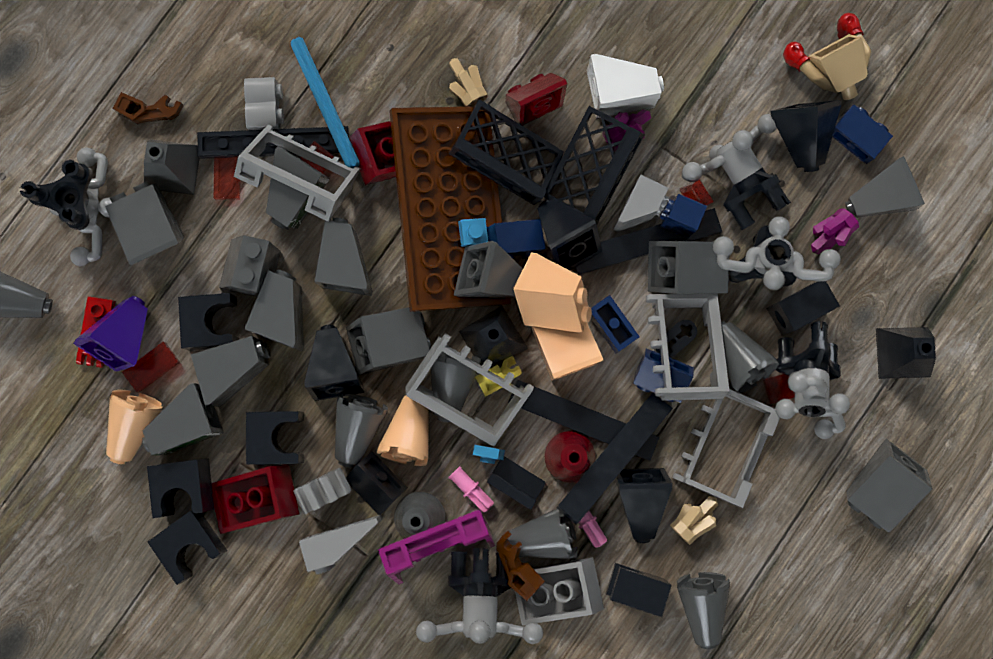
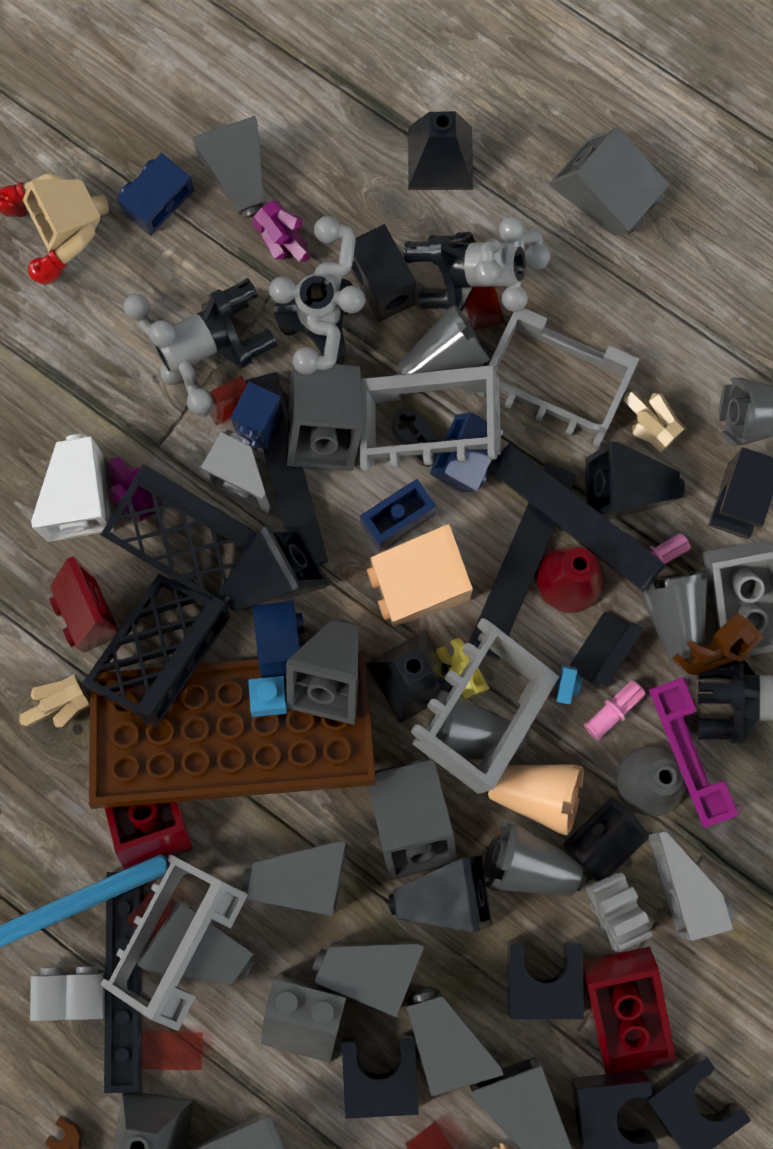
camera: 85 degrees left, 5 degrees down
light nougat slope [513,253,592,332] -> none
black slope [771,100,841,172] -> none

